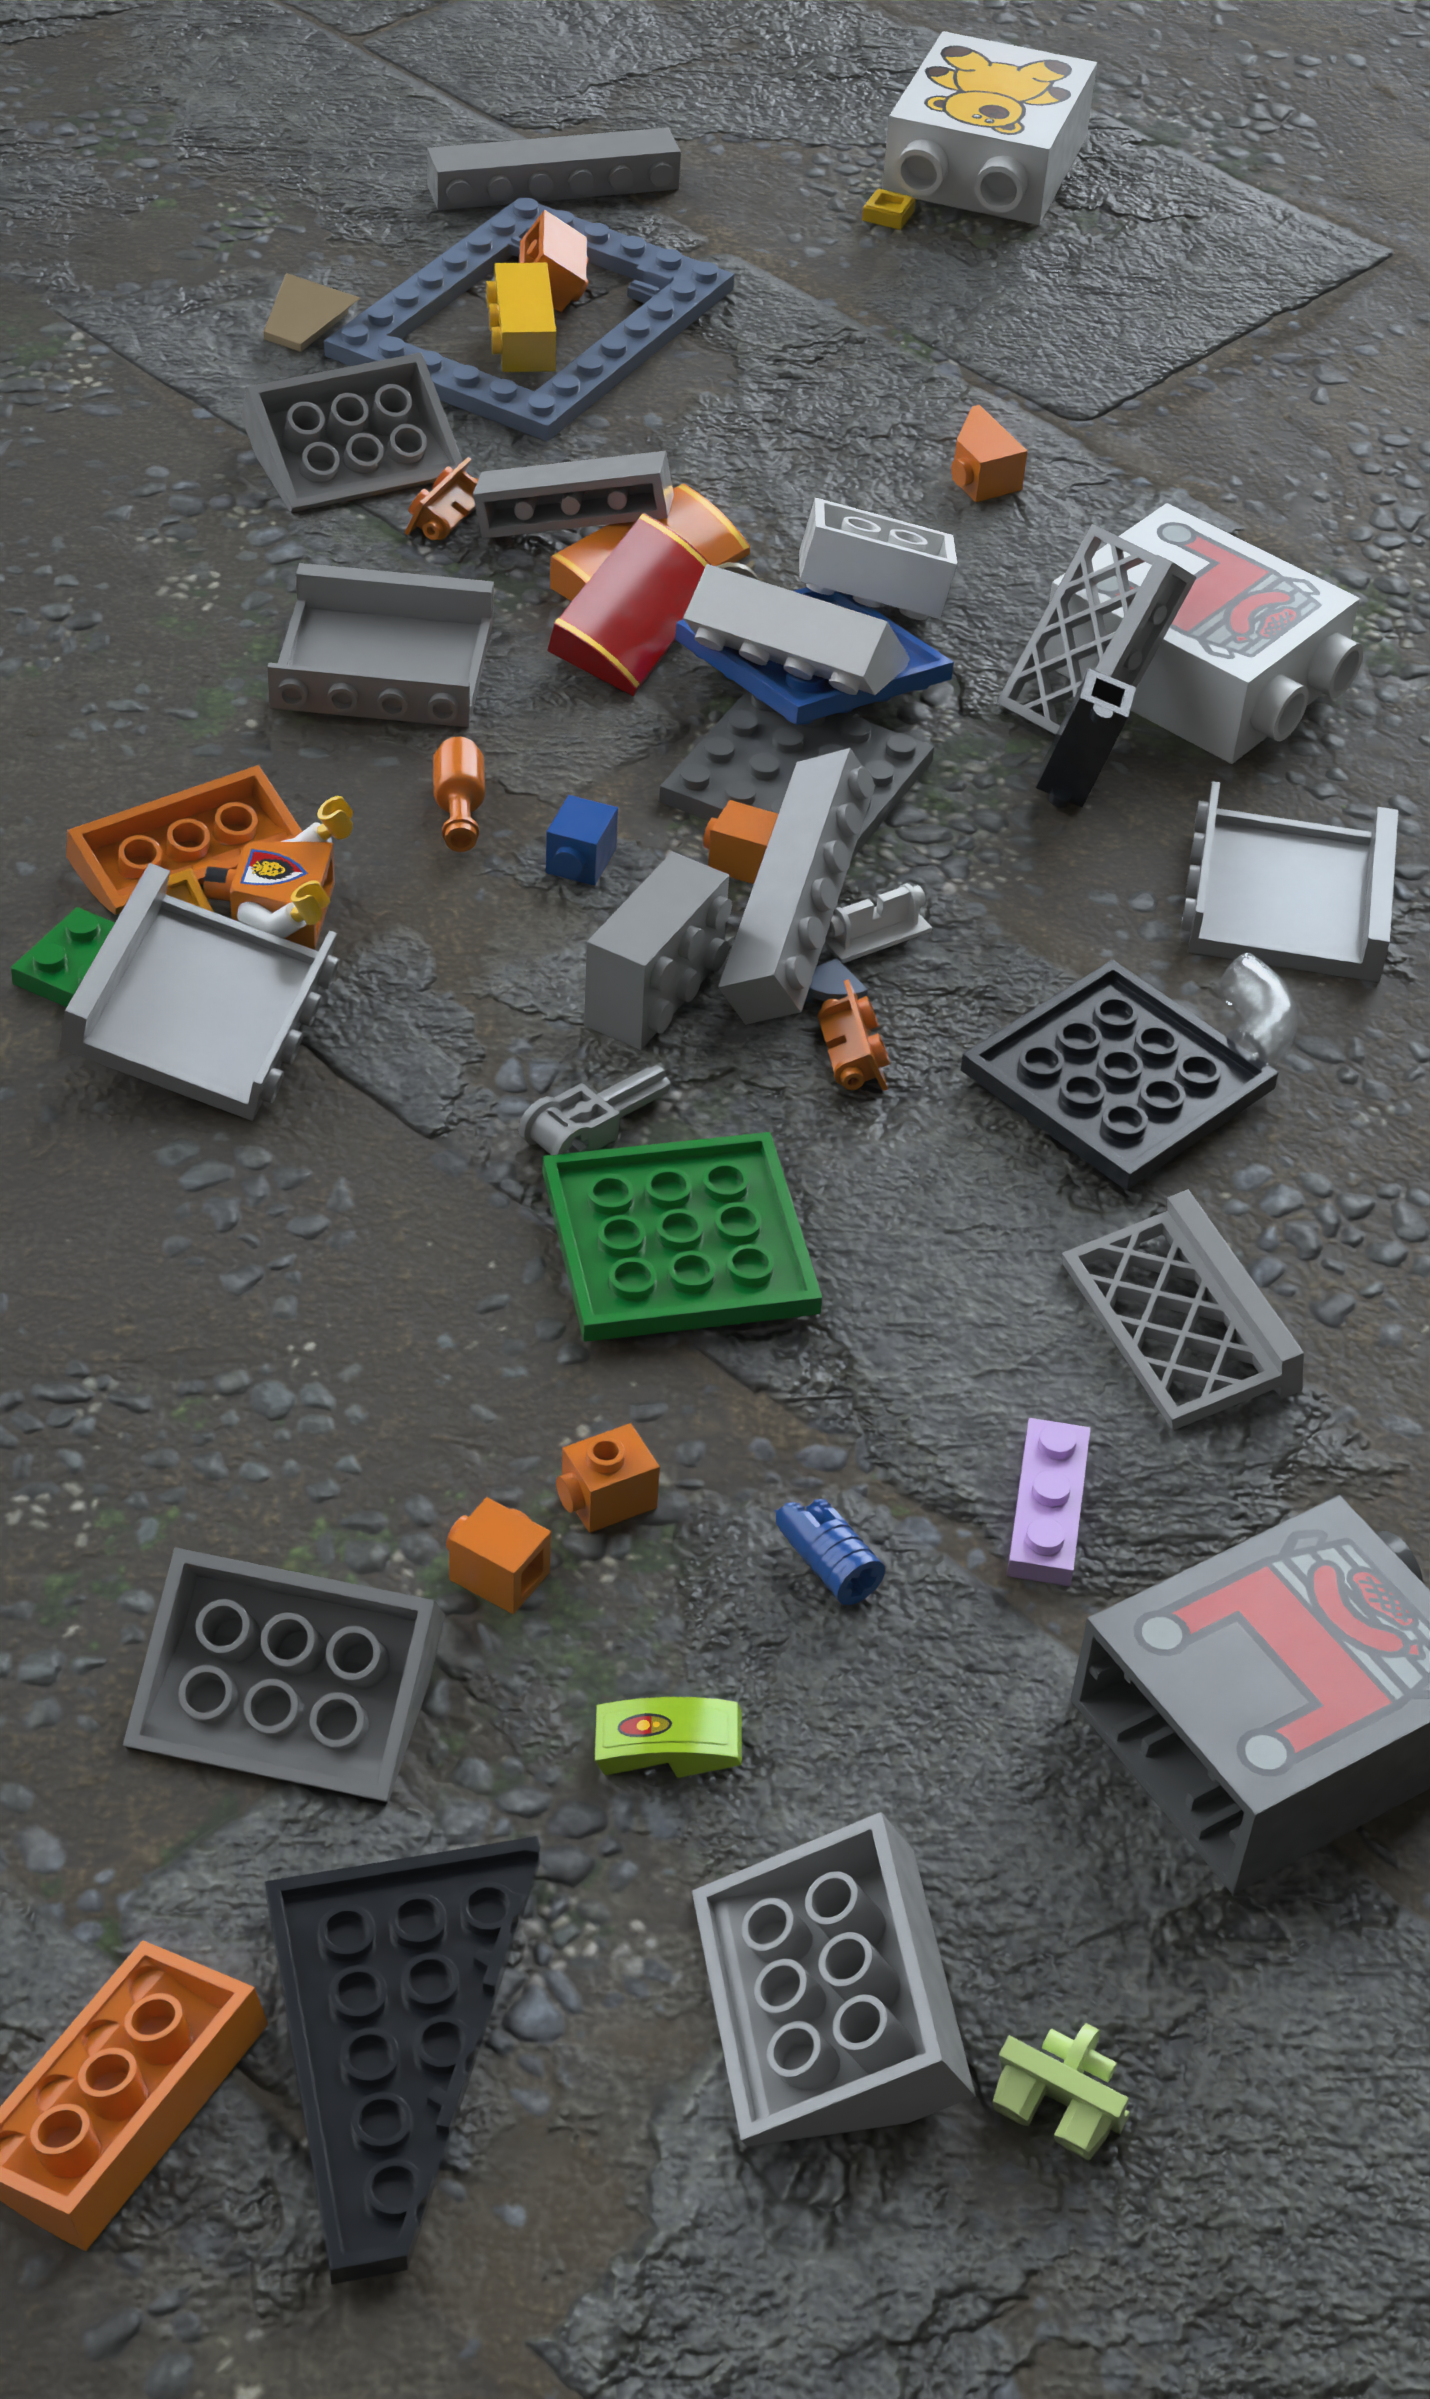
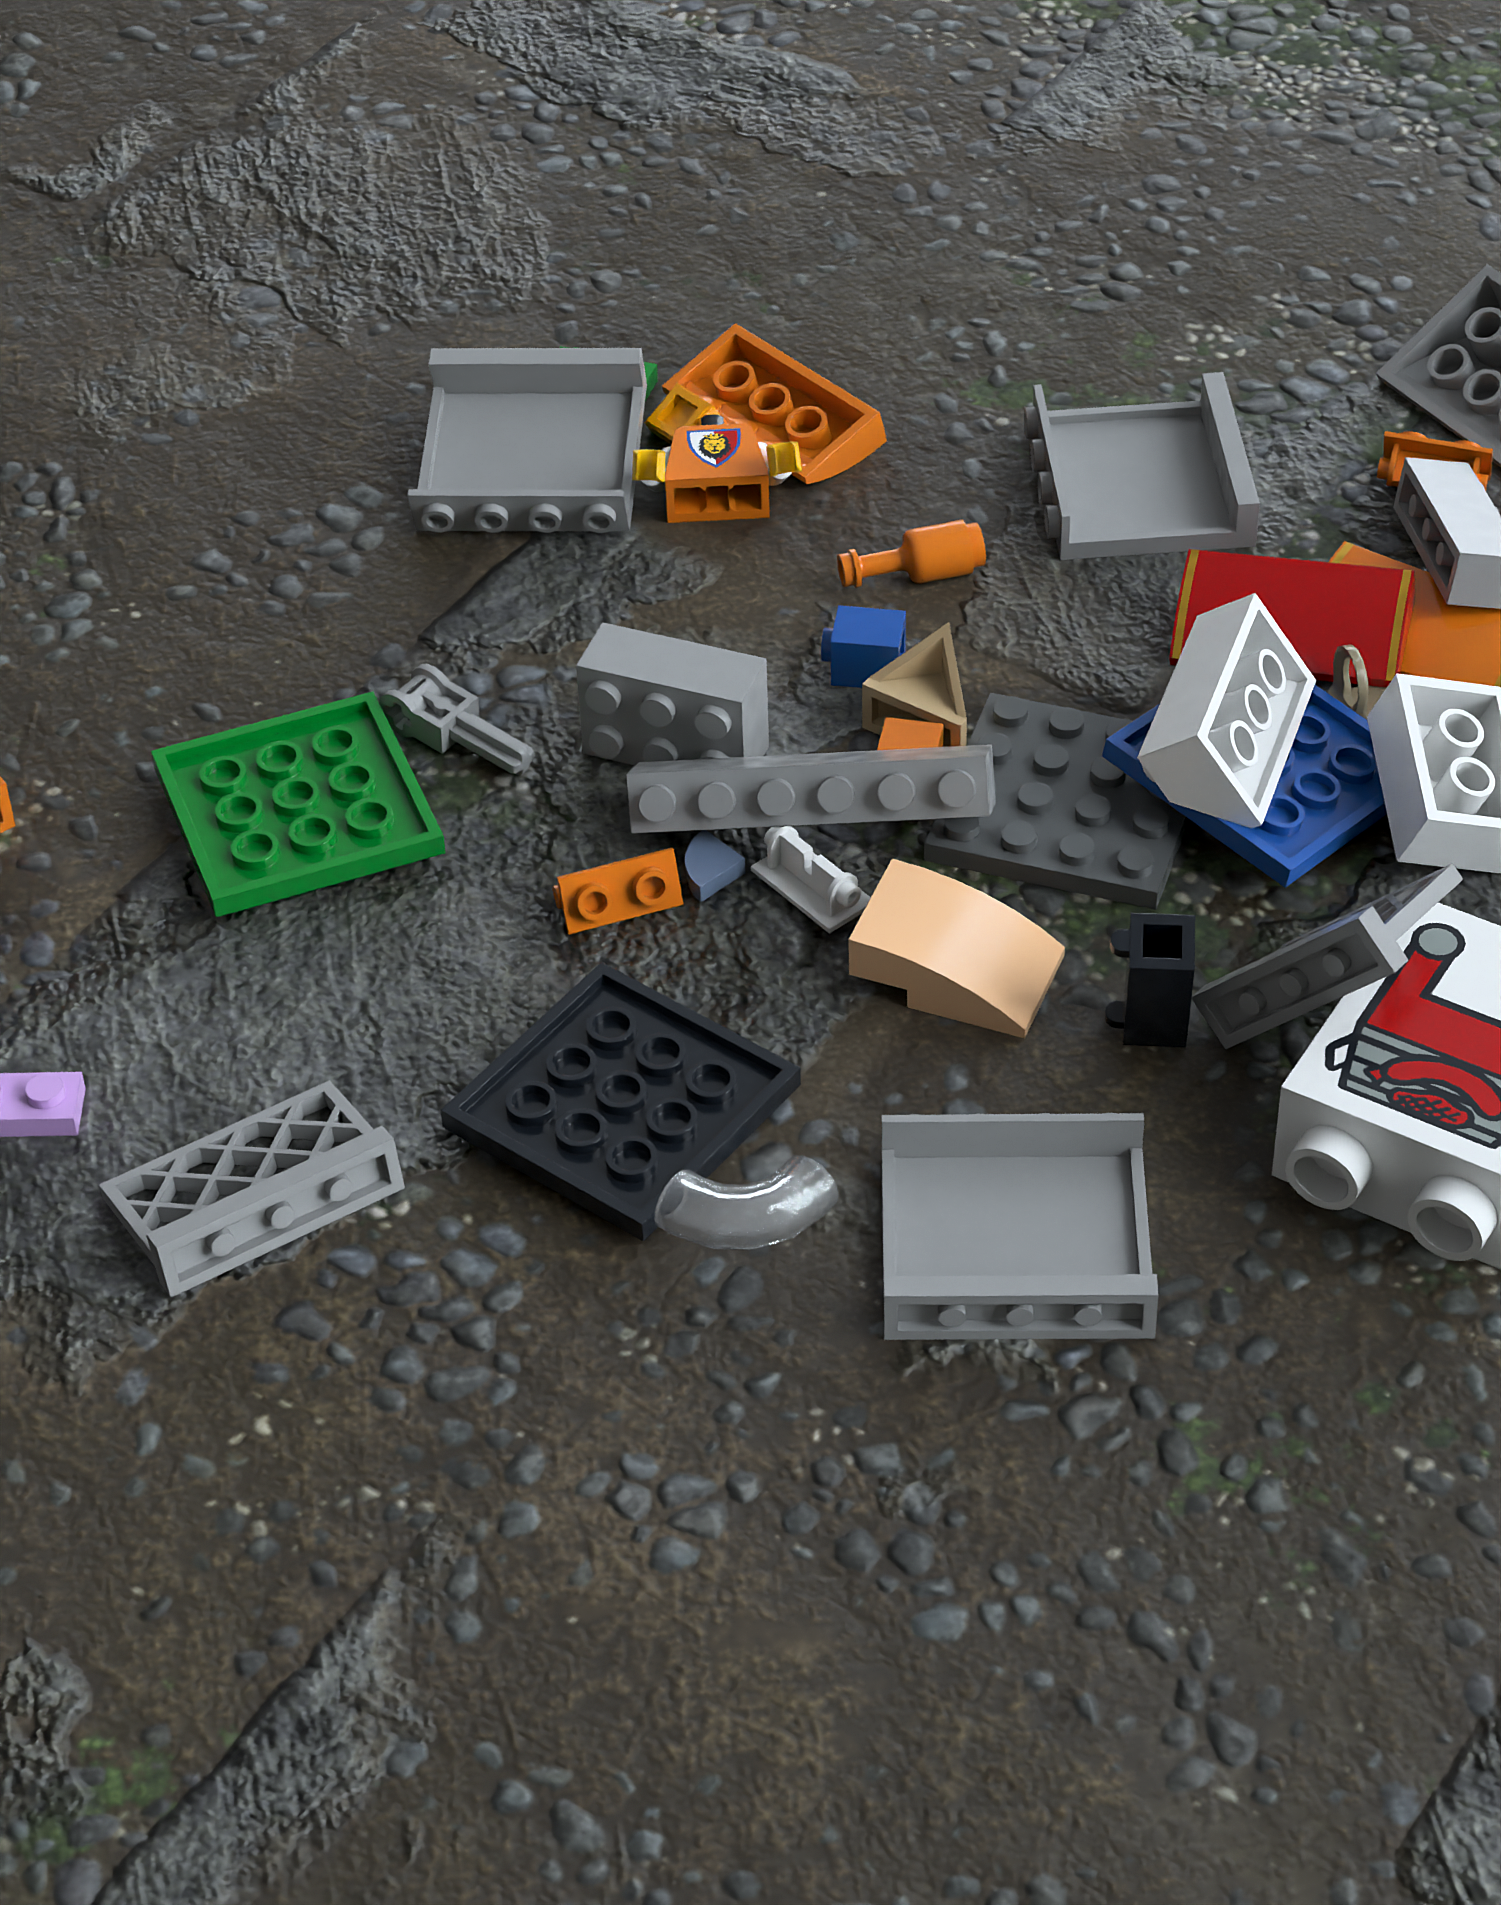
camera: 85 degrees right, 0 degrees up
none -> light nougat slope [849,859,1065,1038]
none -> tan slope [862,622,967,747]

